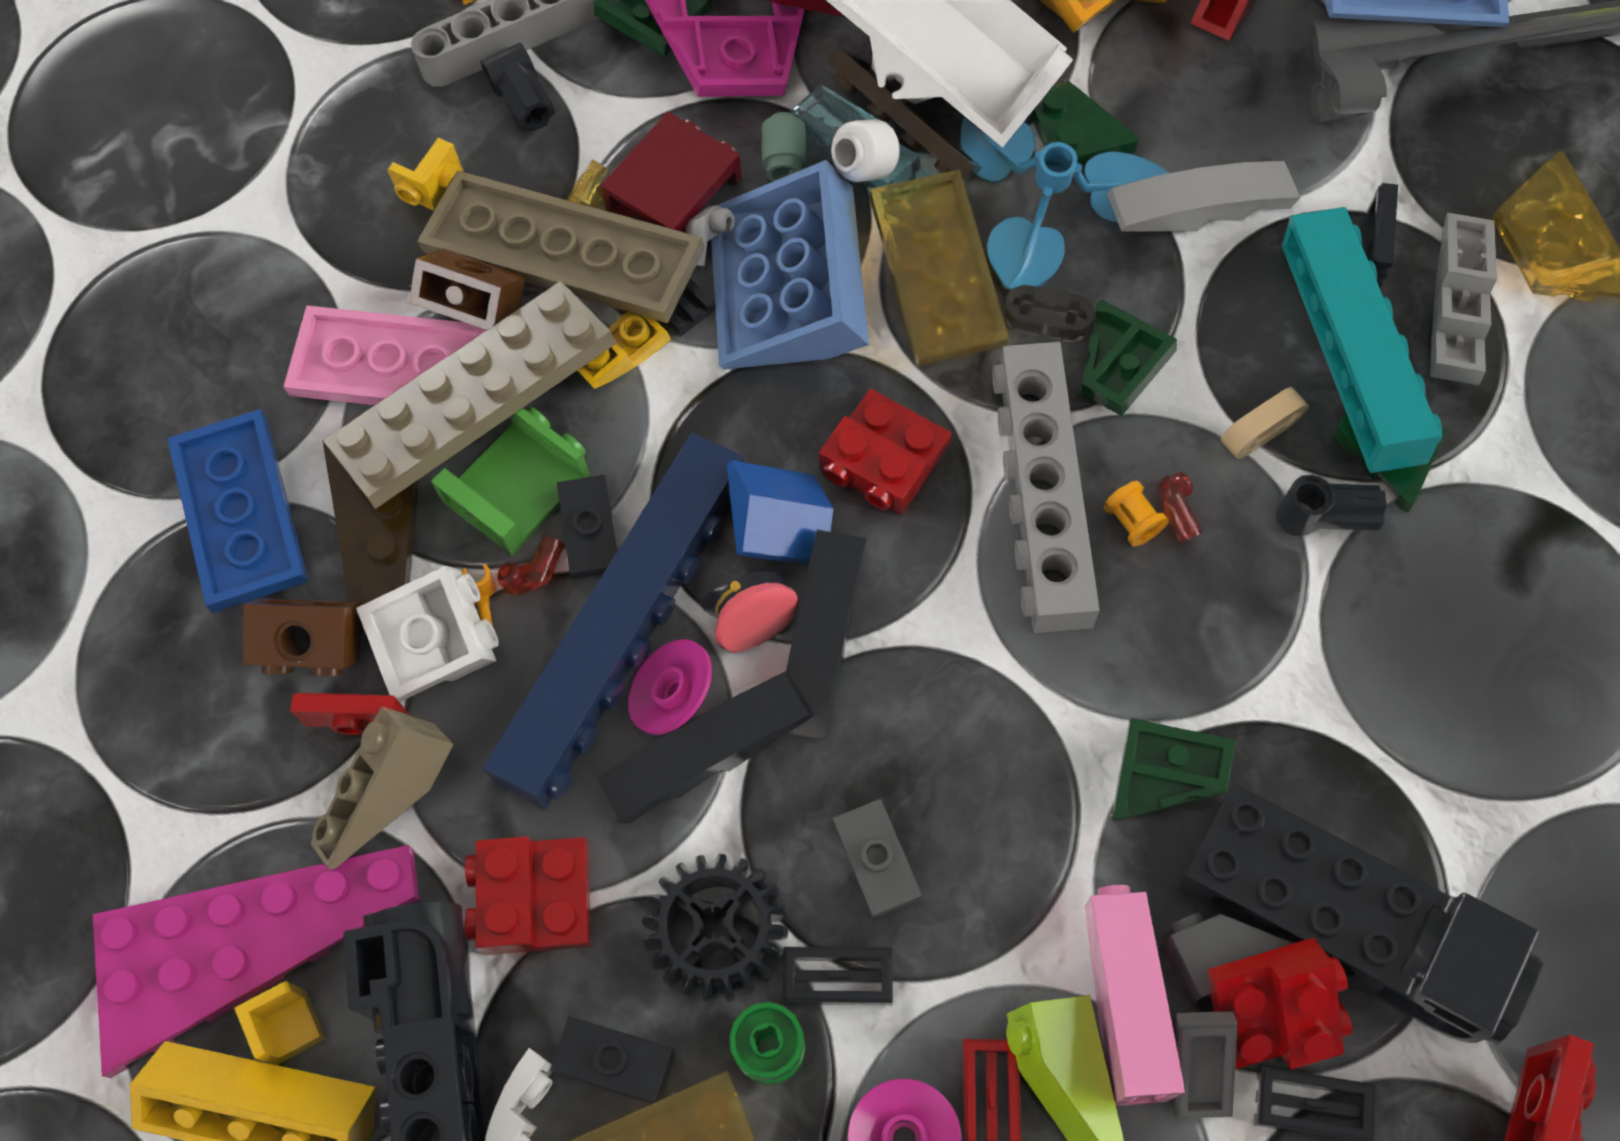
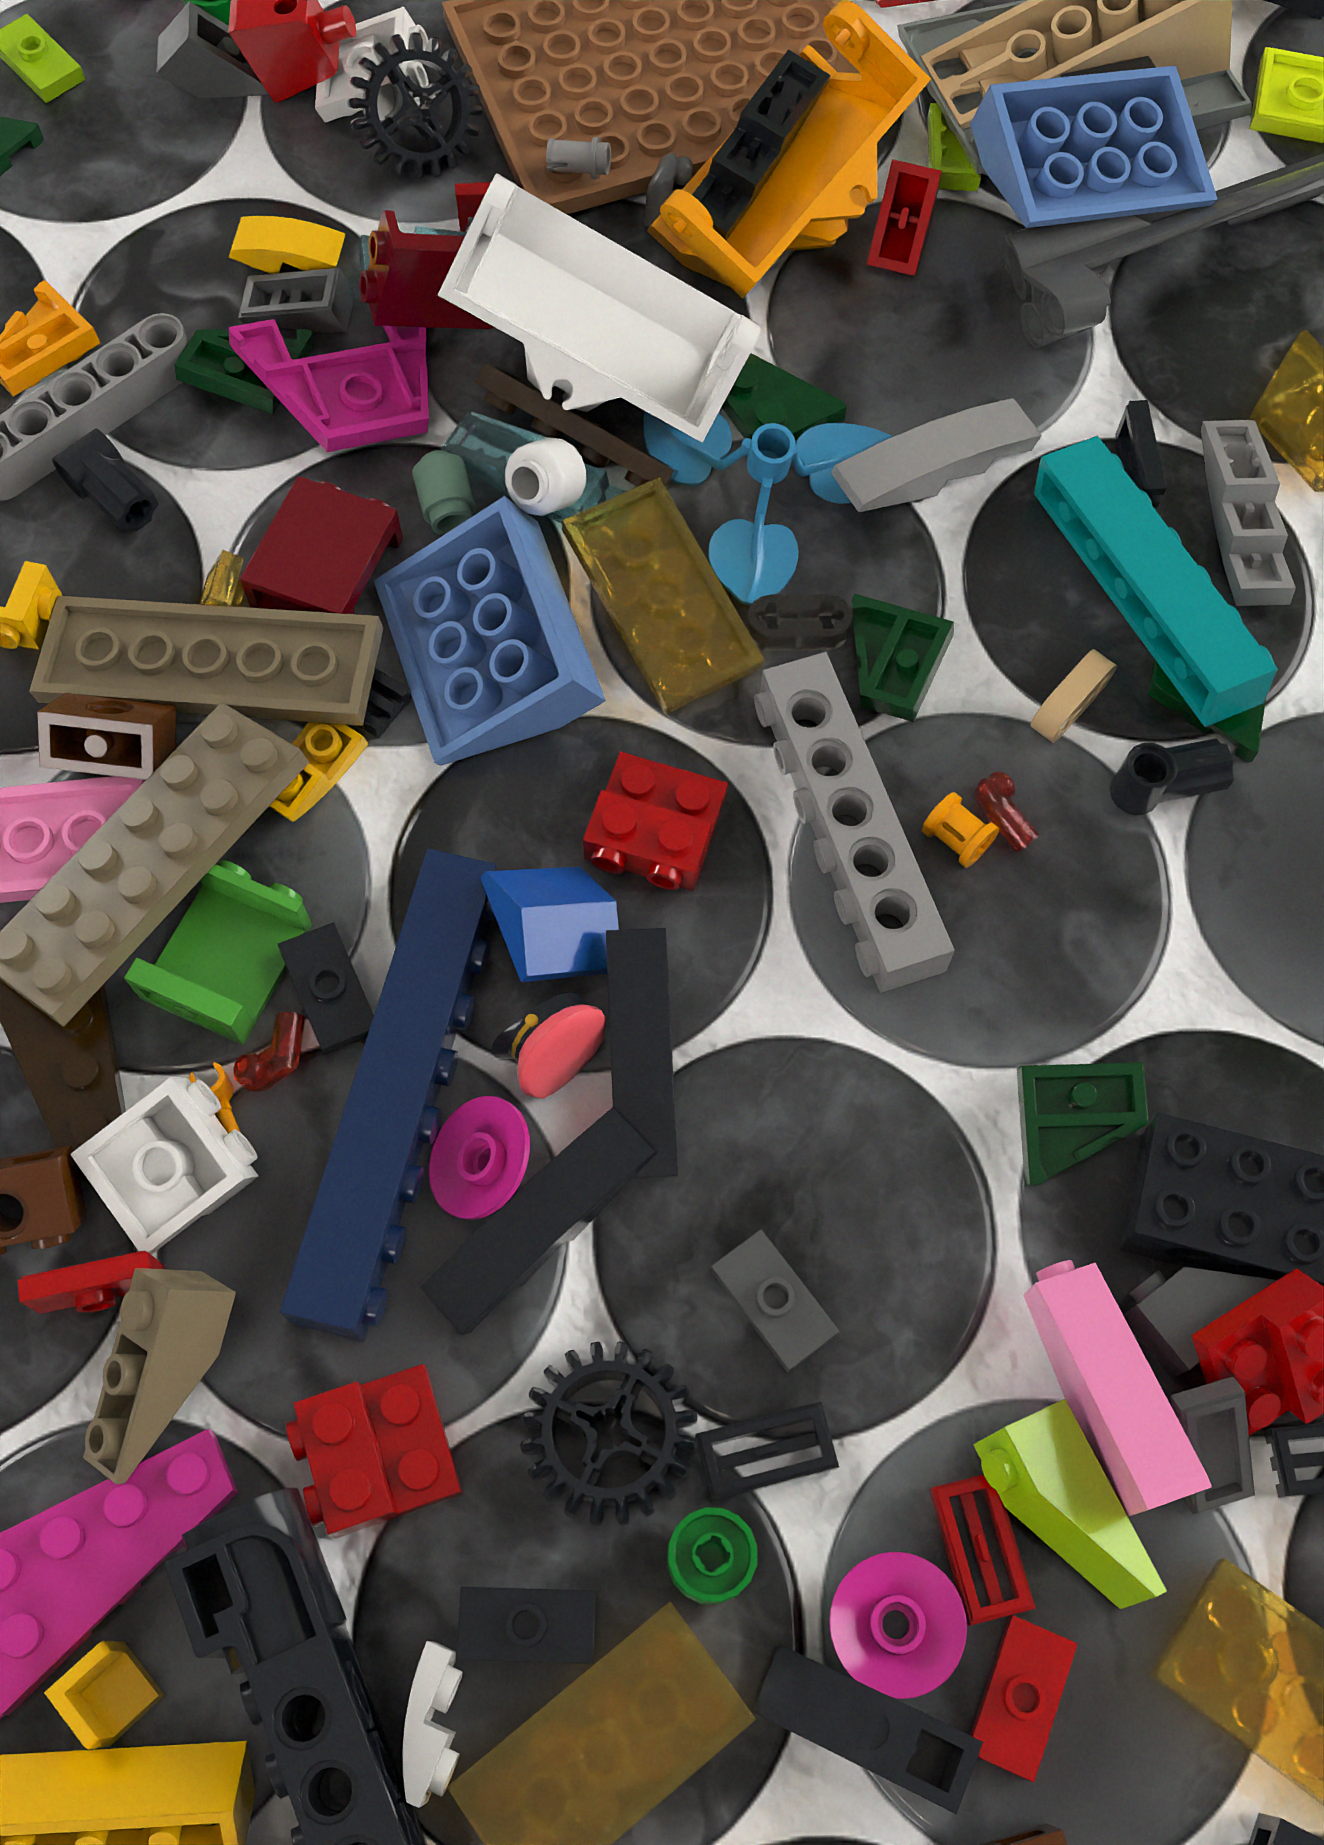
camera: 20 degrees left, 0 degrees up
light grey arm [685,205,735,266] -> none

